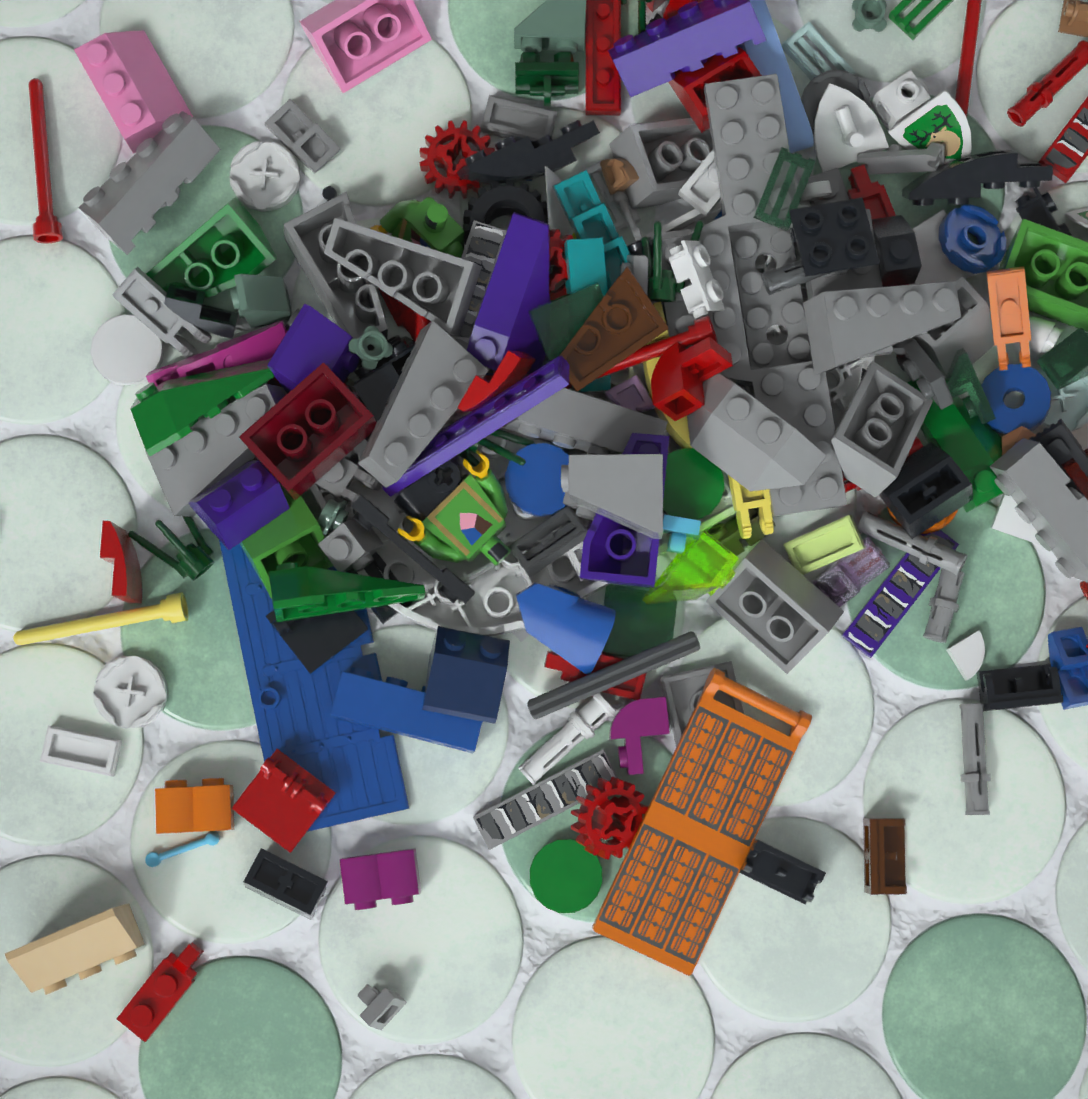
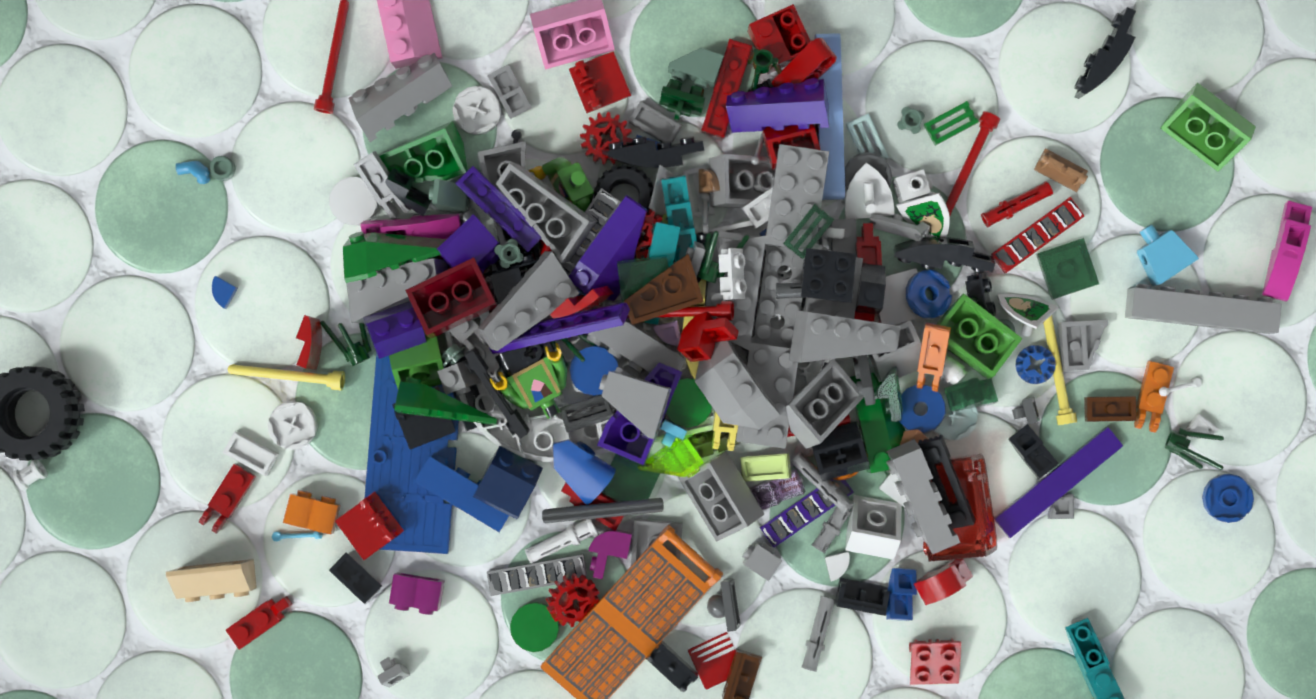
camera: 20 degrees right, 5 degrees up
none -> red hinge [199,463,256,534]
none -> dark purple tile [456,166,542,253]
none -> red hinge [569,51,631,114]
none -> red sticker [688,632,735,690]
none -> dark grey tile [707,578,741,632]
none -> light grey brick [742,542,782,581]
none -> light grey hinge [751,133,764,165]
none -> white slope [845,495,902,559]

